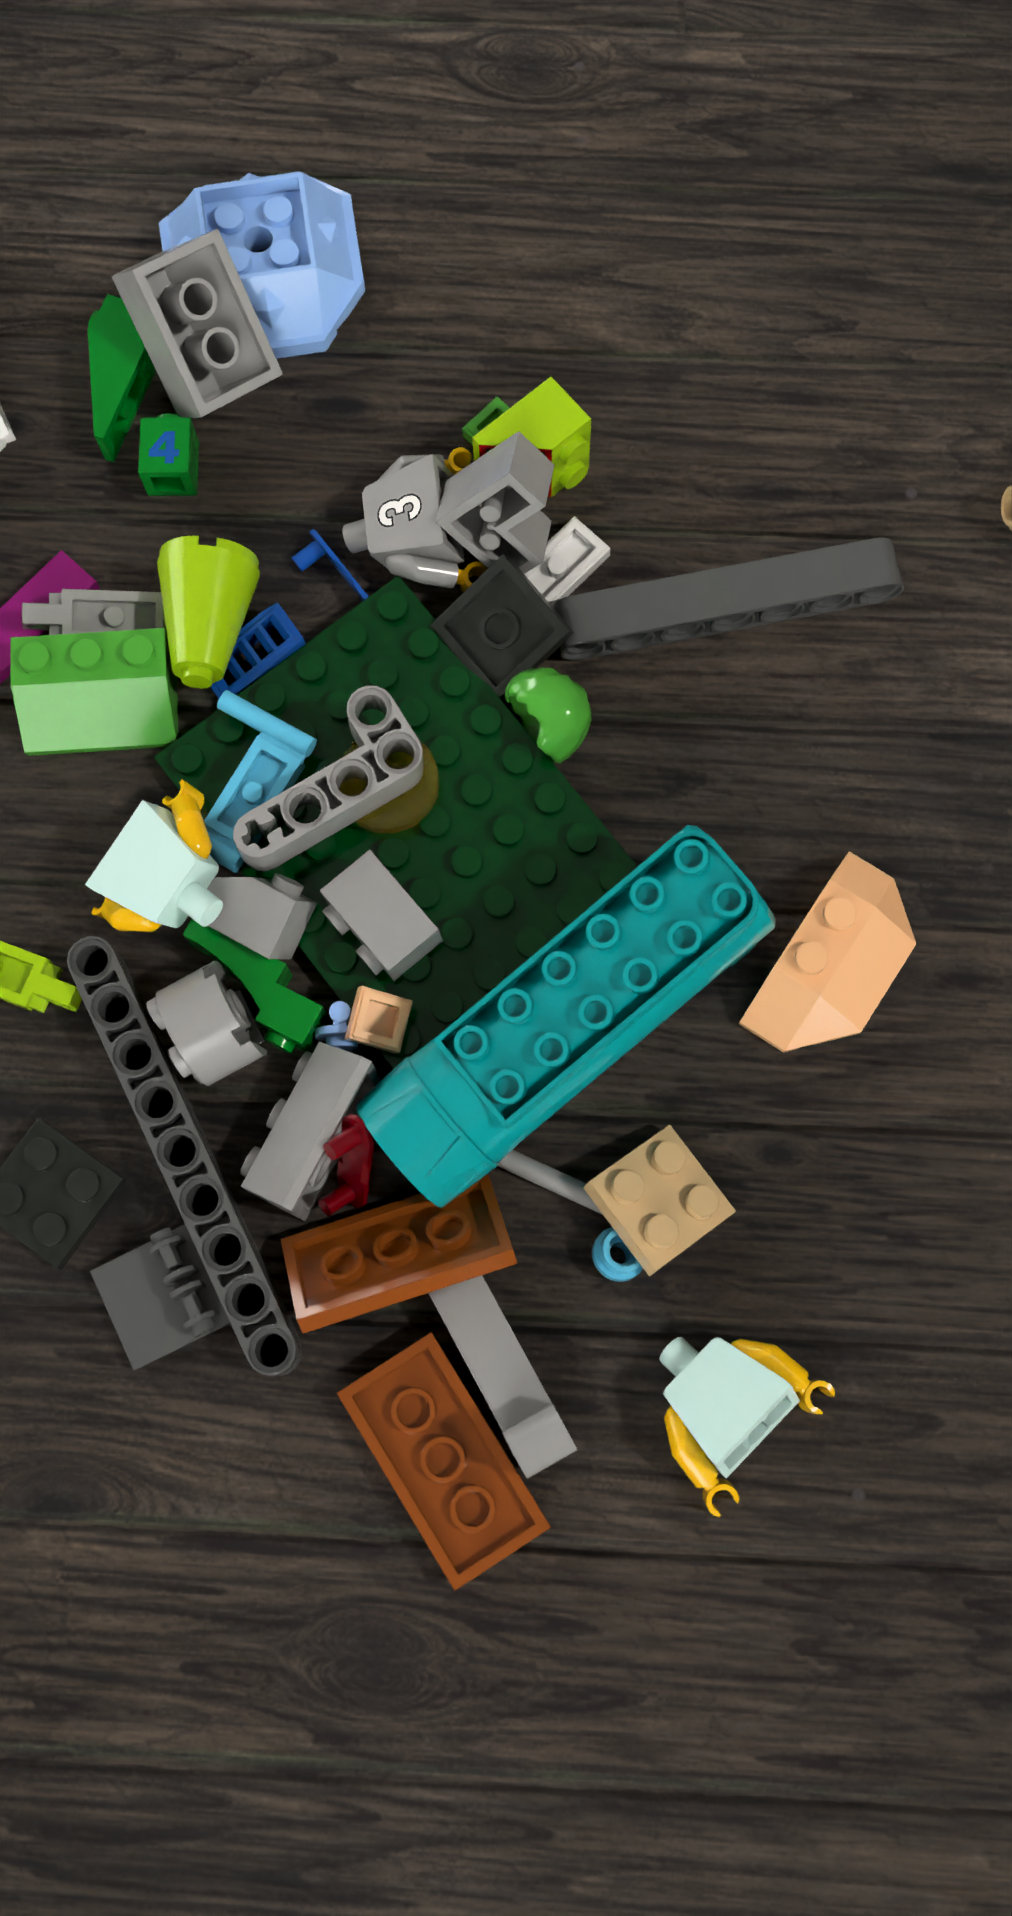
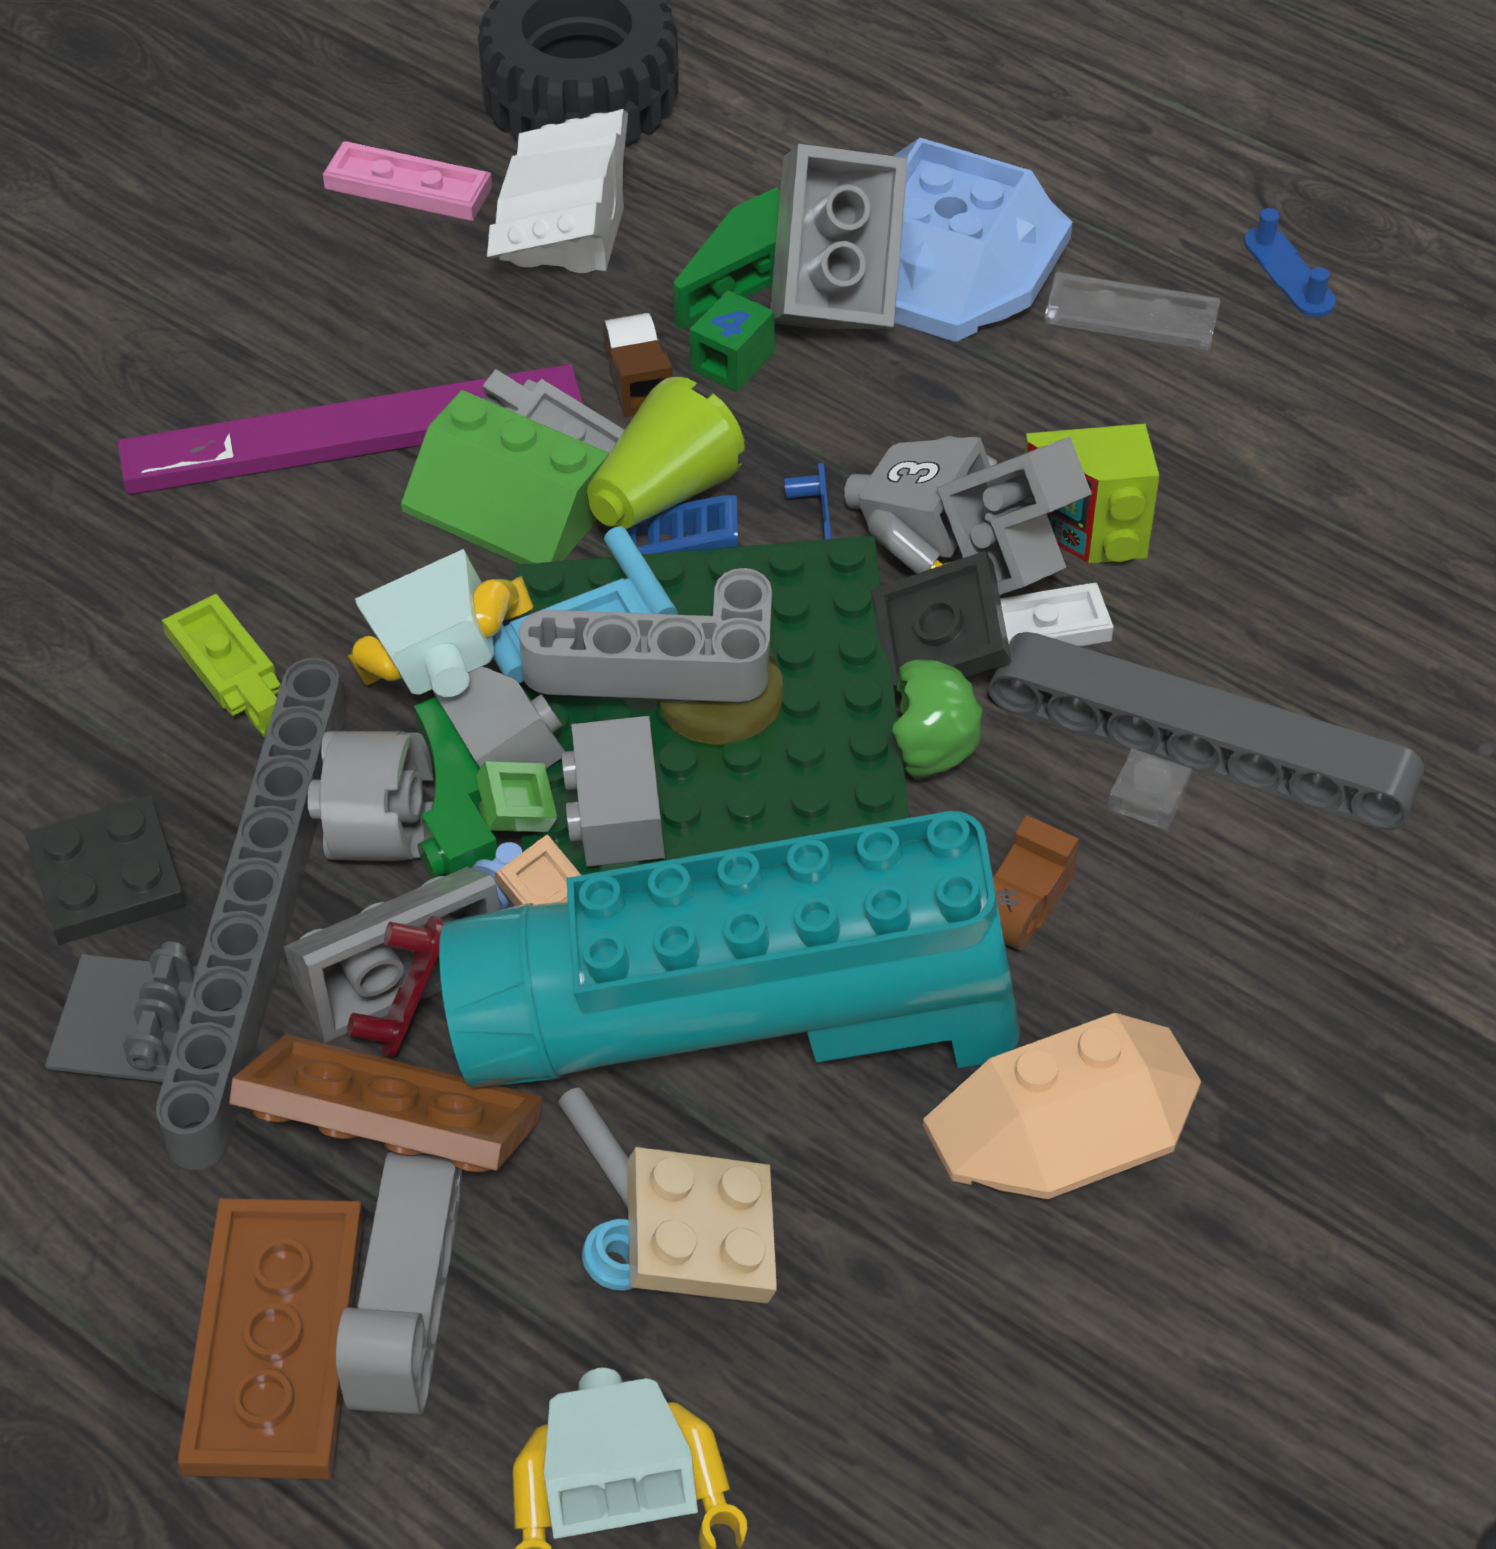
camera: 30 degrees right, 25 degrees down
none -> bright green tile [476,761,557,832]
none -> reddish brown leg [603,313,673,417]
none -> dark orange leg [993,815,1079,950]
none -> clear tile [1045,272,1220,350]
none -> clear plate [1108,748,1192,830]
none -> blue piece [1244,208,1336,317]

